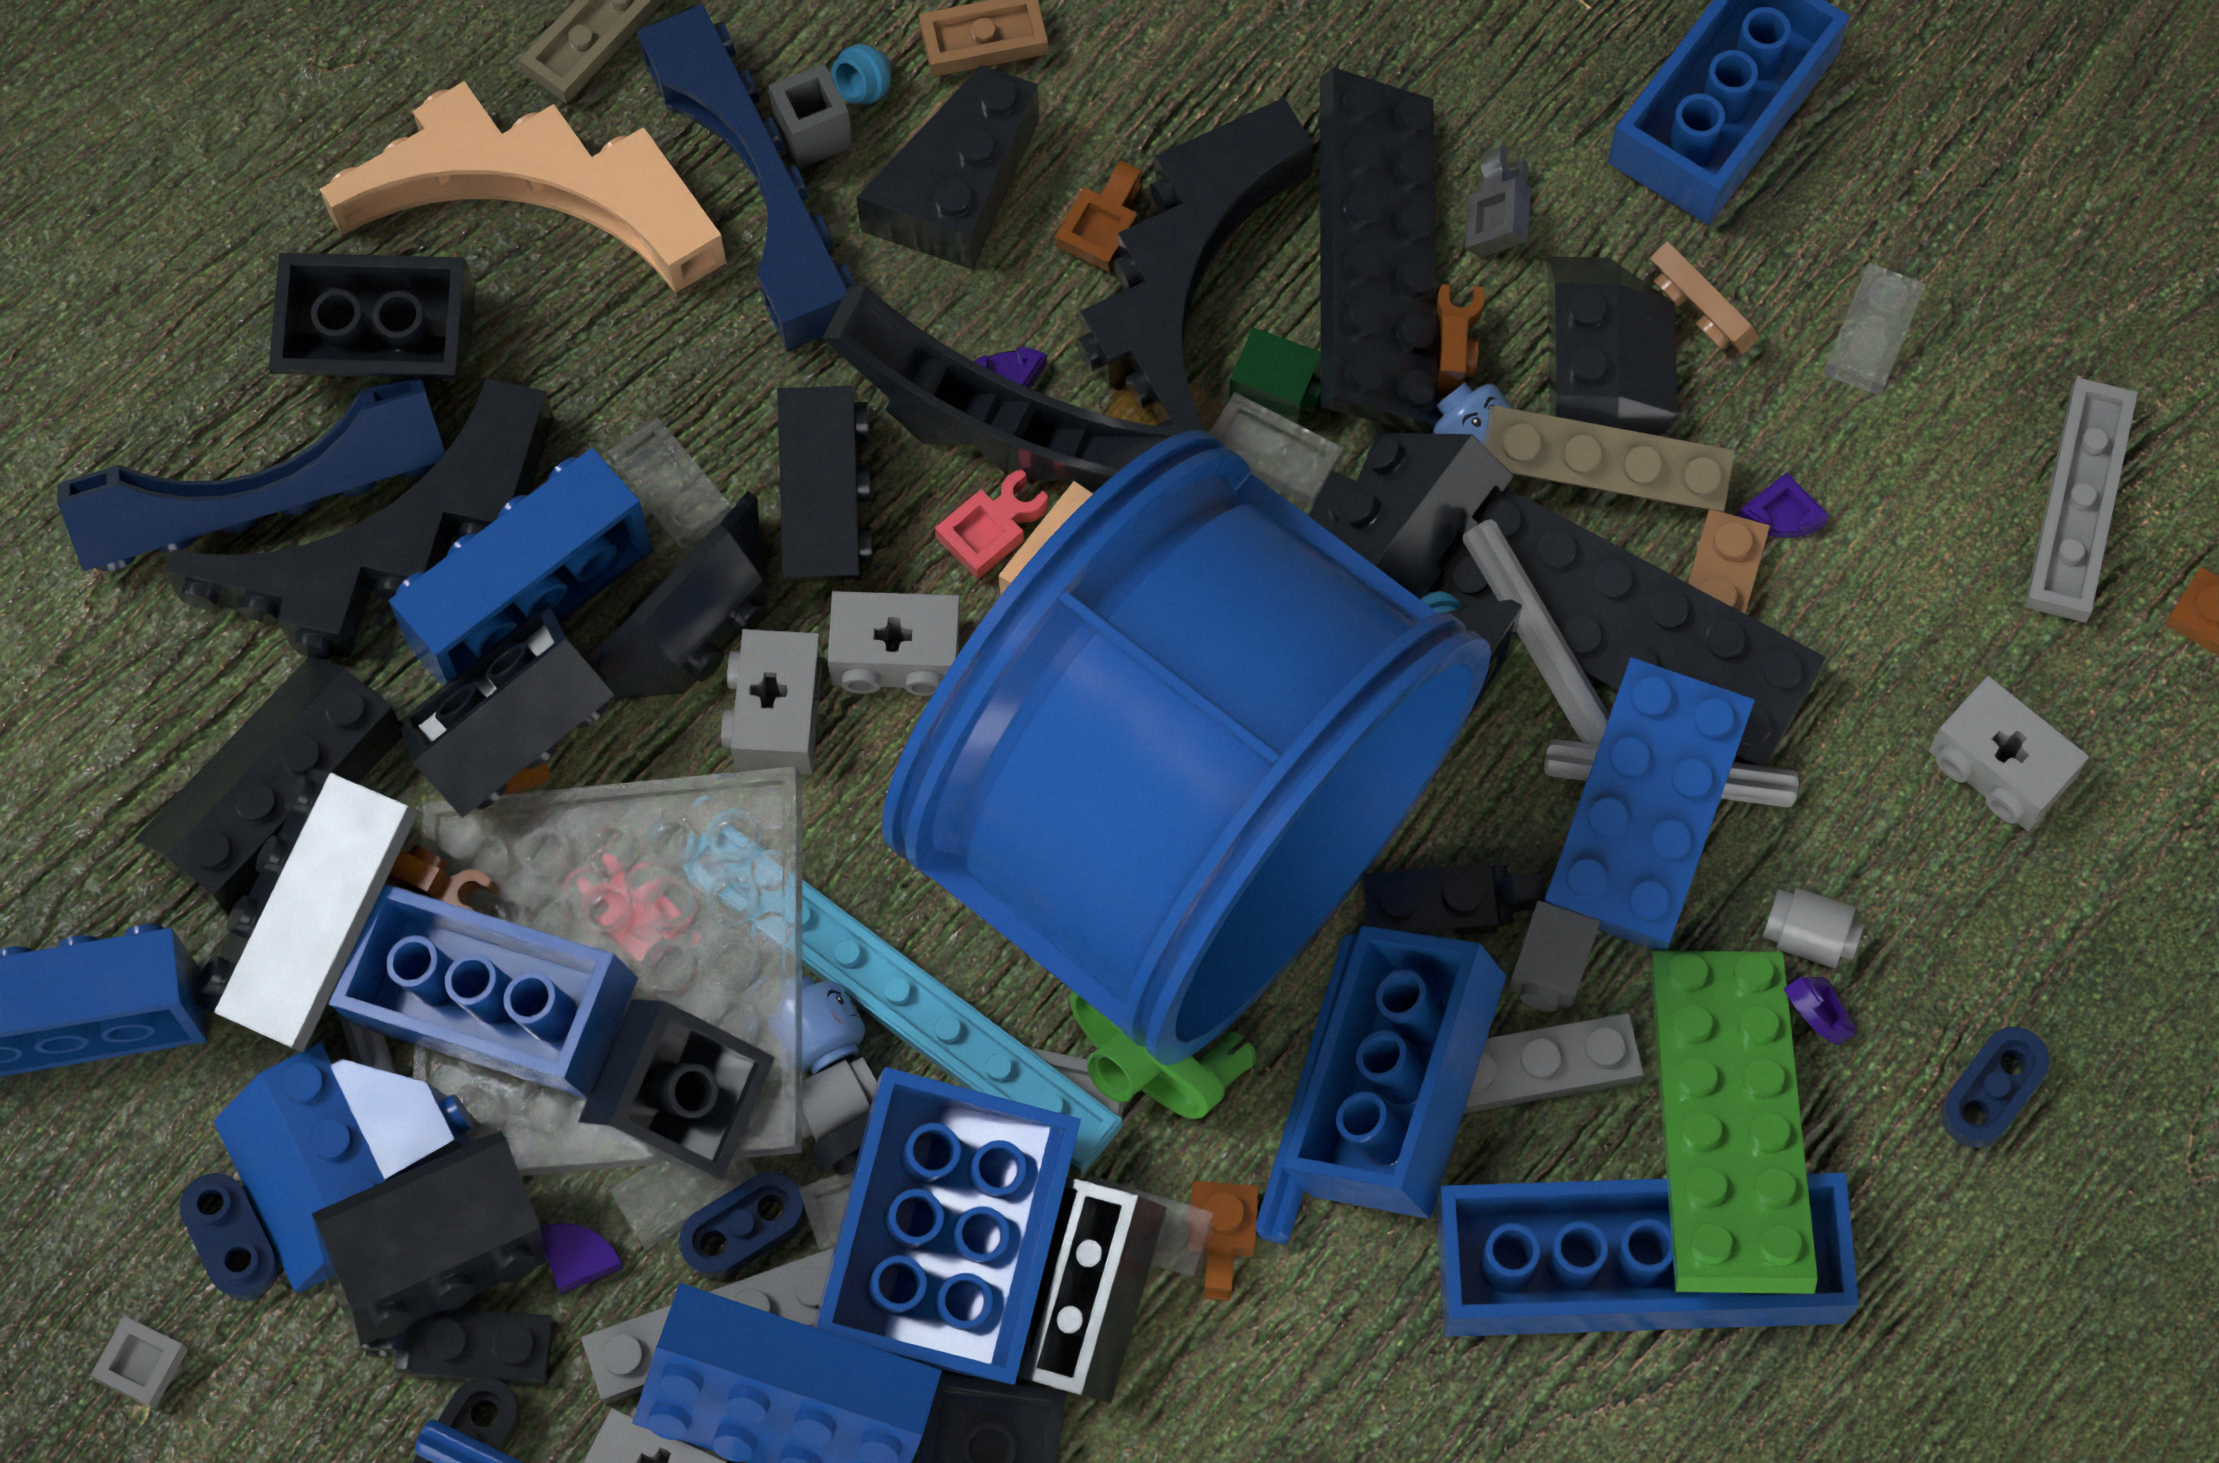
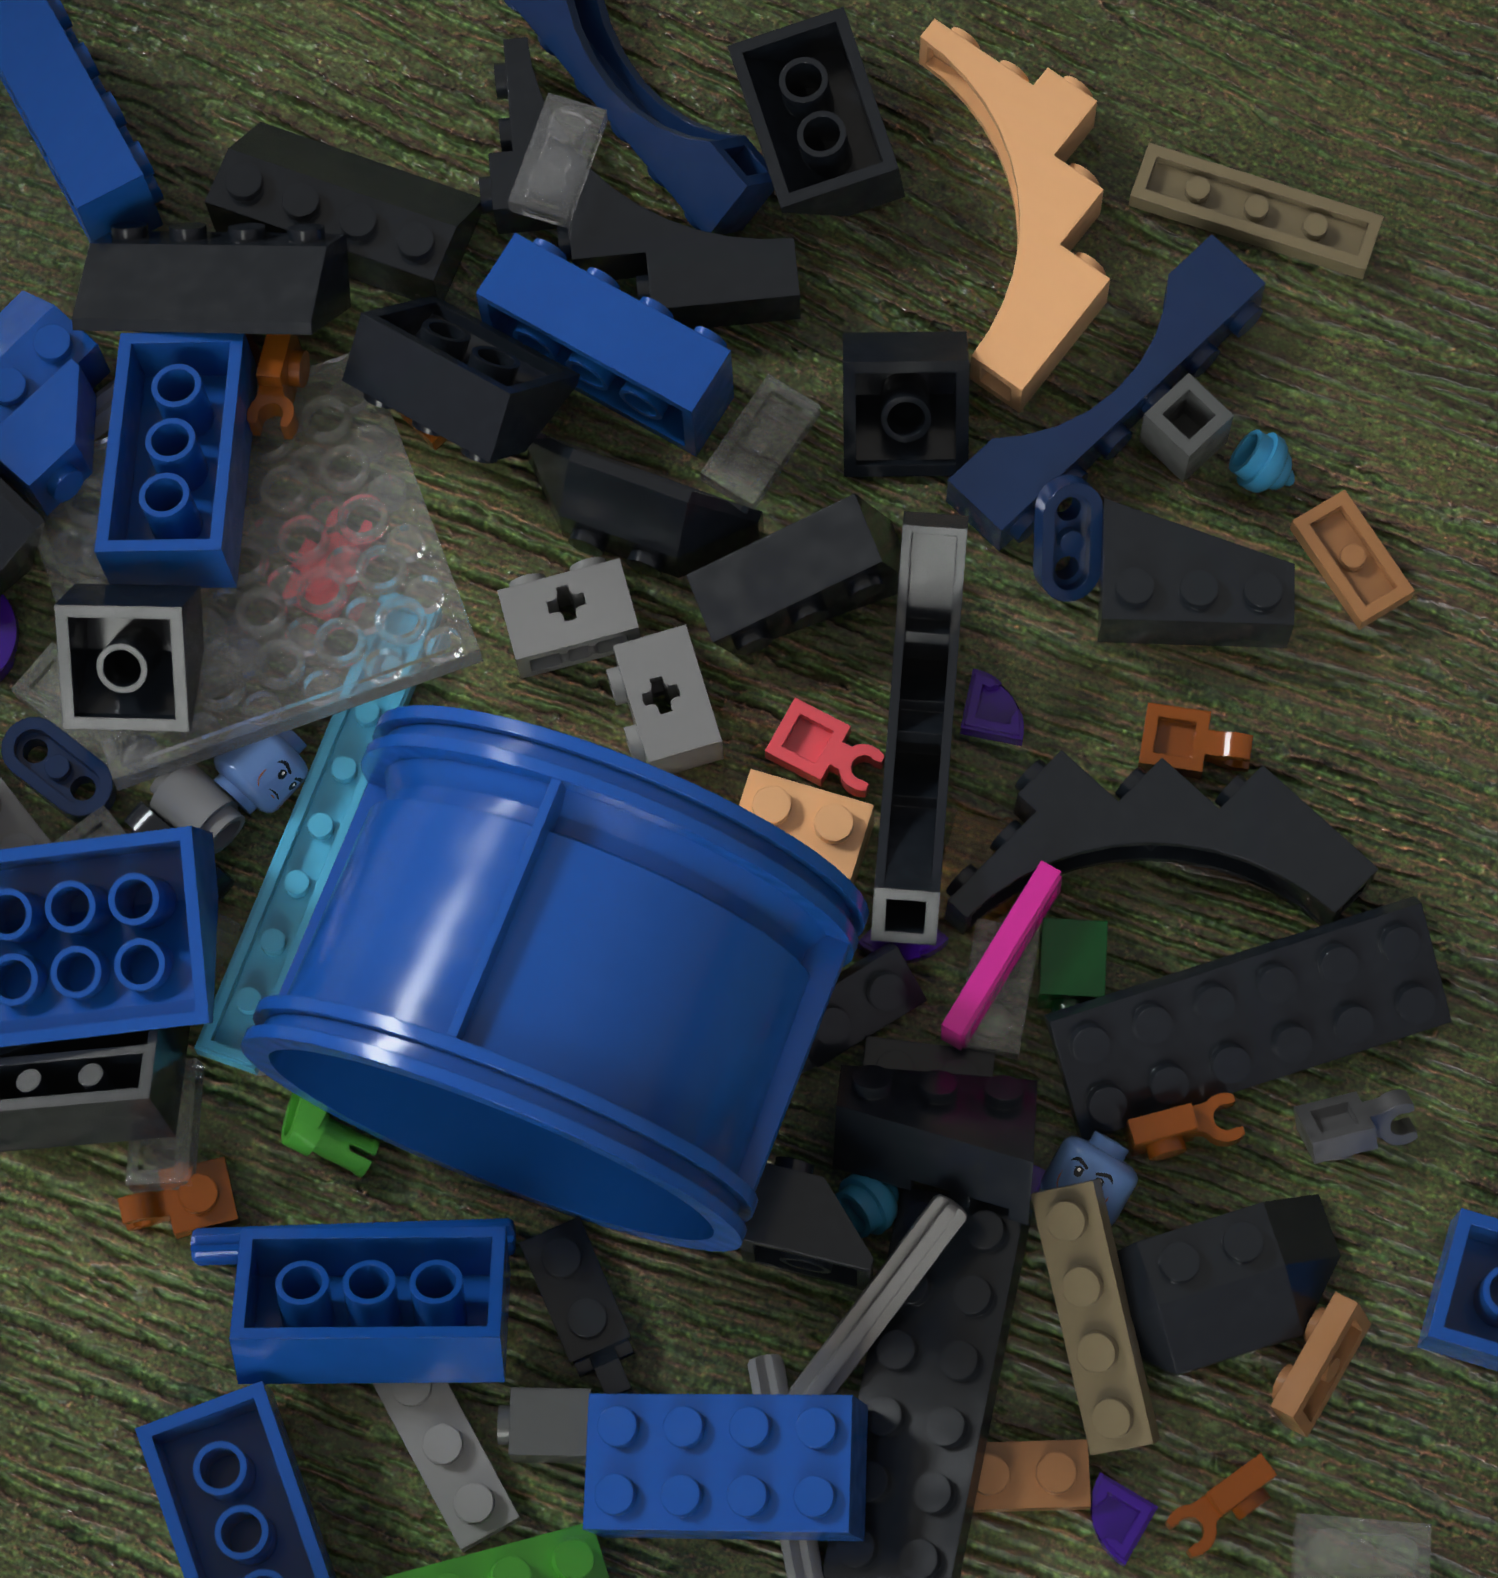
camera: 75 degrees right, 5 degrees up
none -> clear plate [508,93,608,228]
none -> black slope [843,331,969,477]
none -> dark pink tile [941,860,1062,1051]
none -> dark blue plate [1033,475,1103,602]
none -> dark orange plate [1165,1453,1277,1559]

